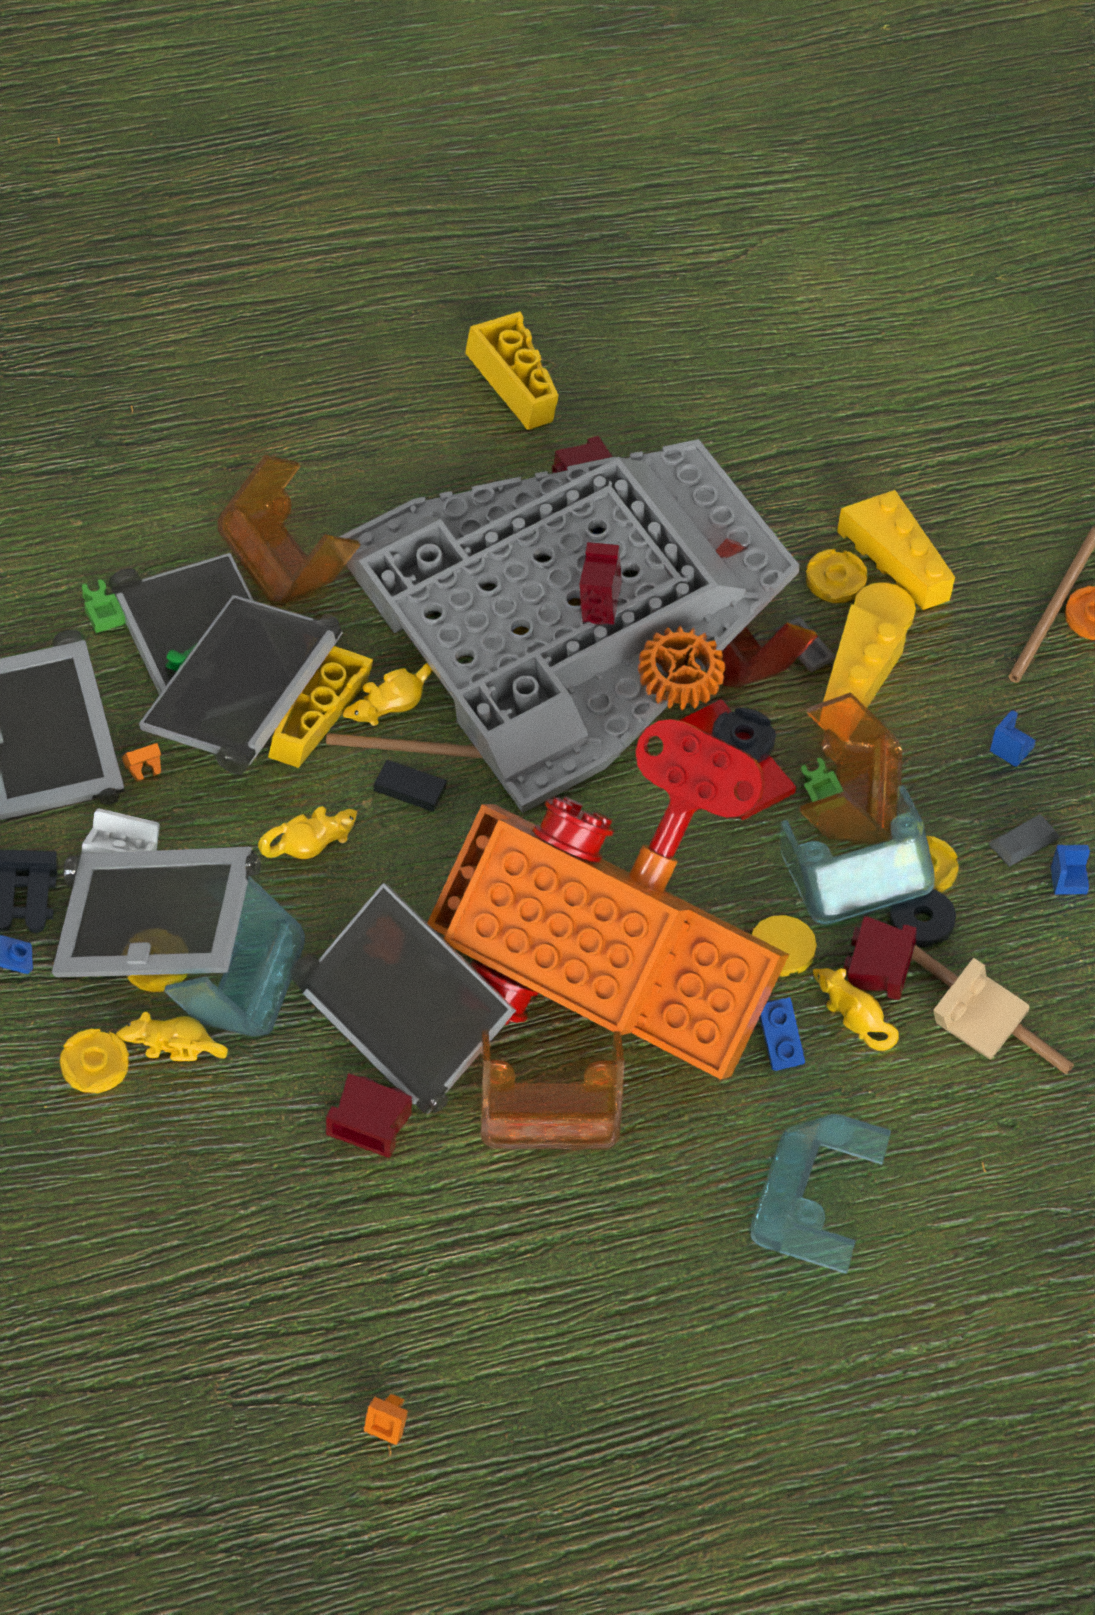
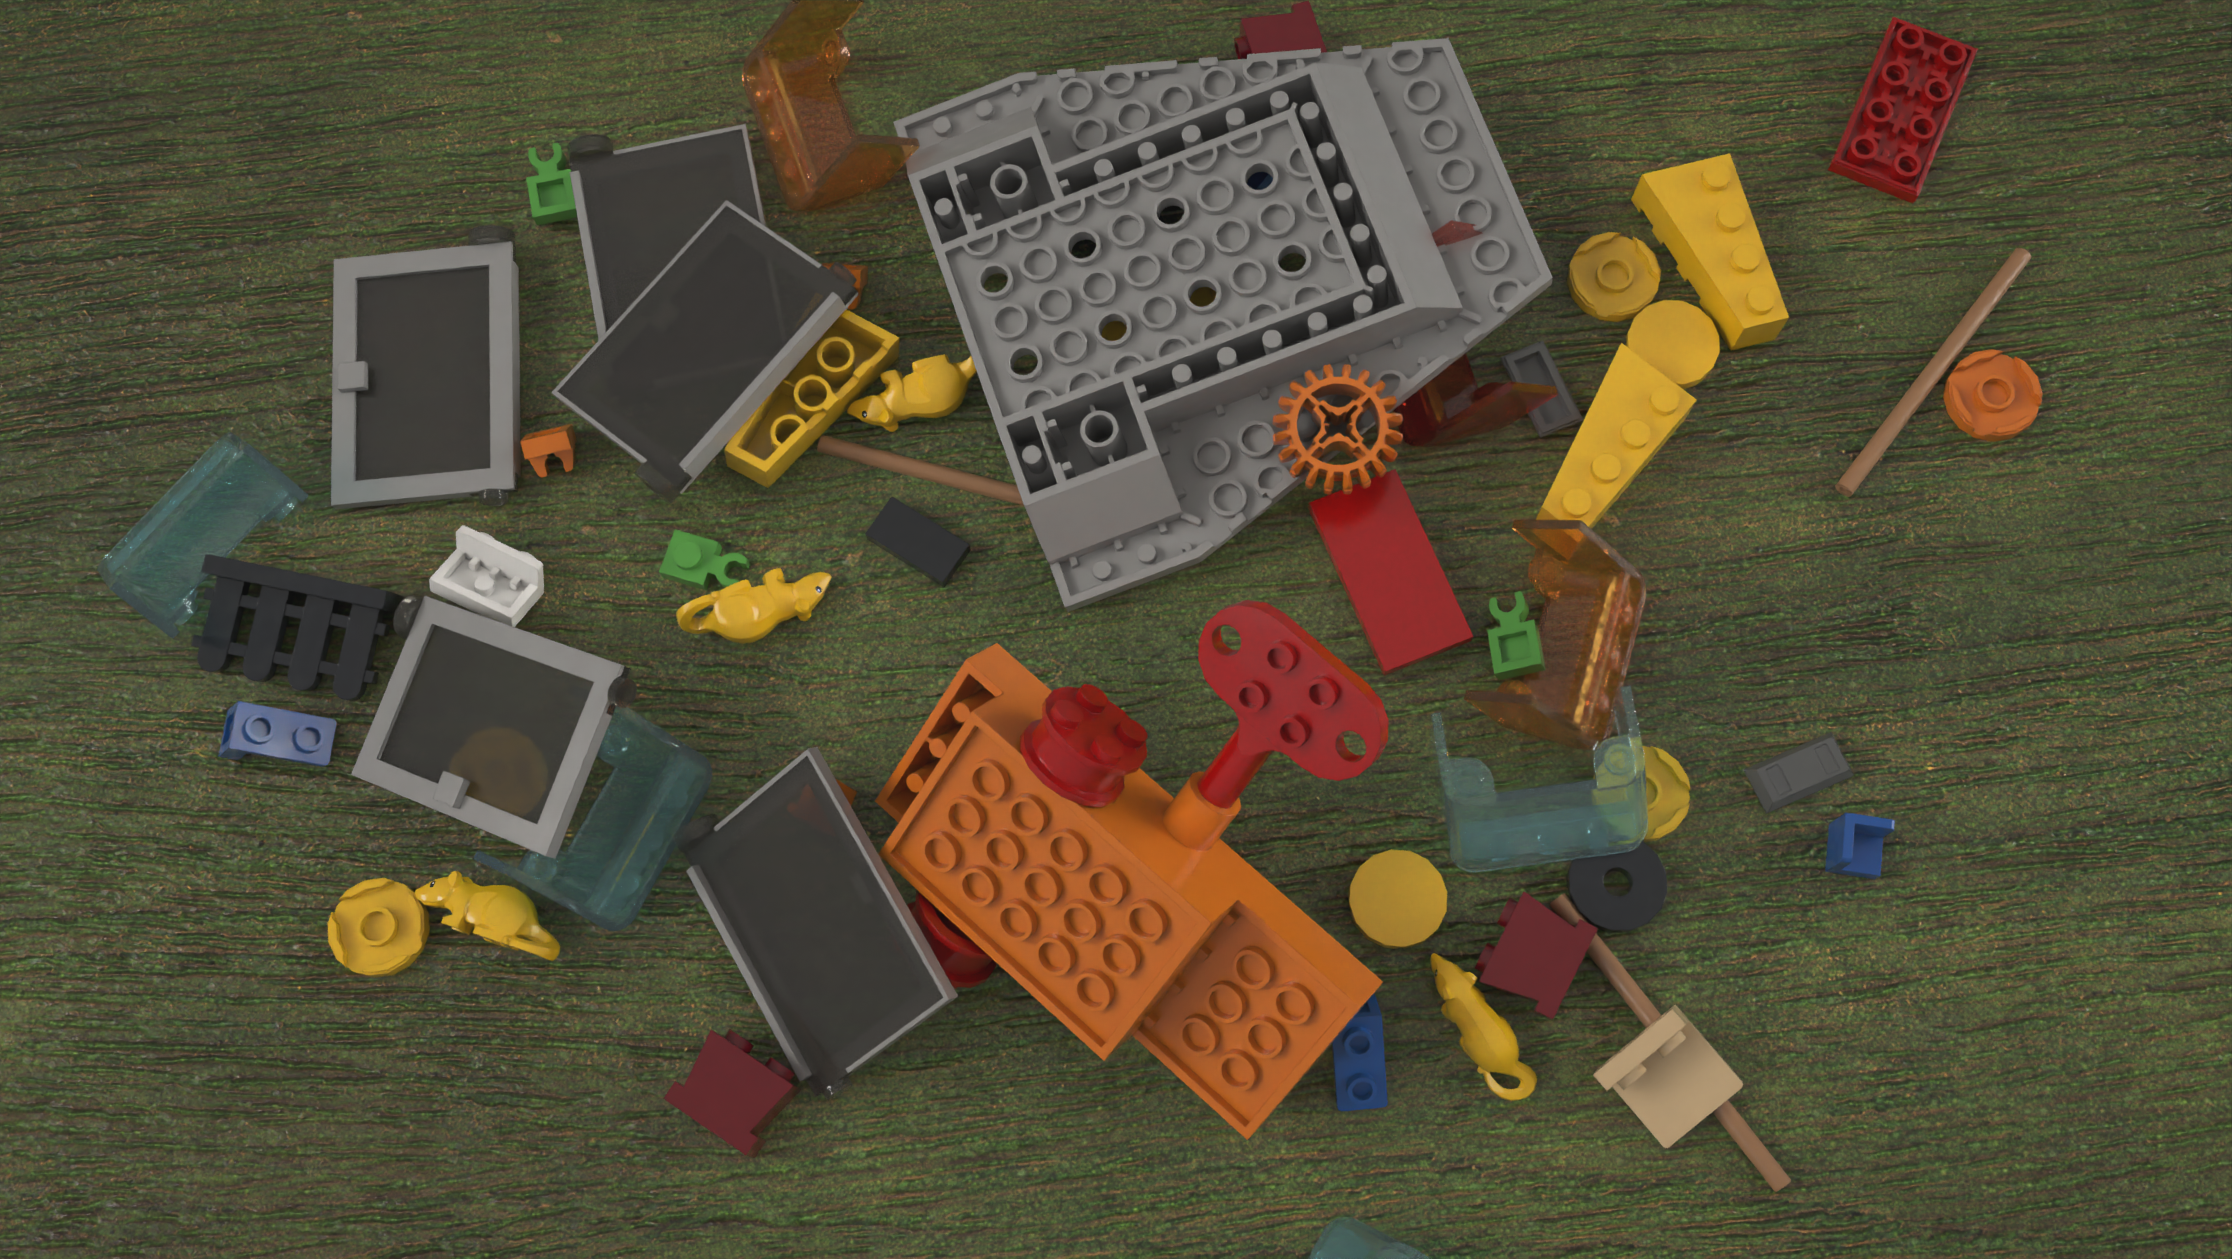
camera: 20 degrees right, 20 degrees up
green hand [165,644,197,672] -> none
clear orange windscreen [480,1030,624,1149] -> none
dark red hips [579,542,622,625] -> none
black tile [712,708,776,763] -> none
blue panel [990,710,1036,767] -> none
none -> bright green plate [659,529,750,591]
none -> red tile [1828,17,1978,203]

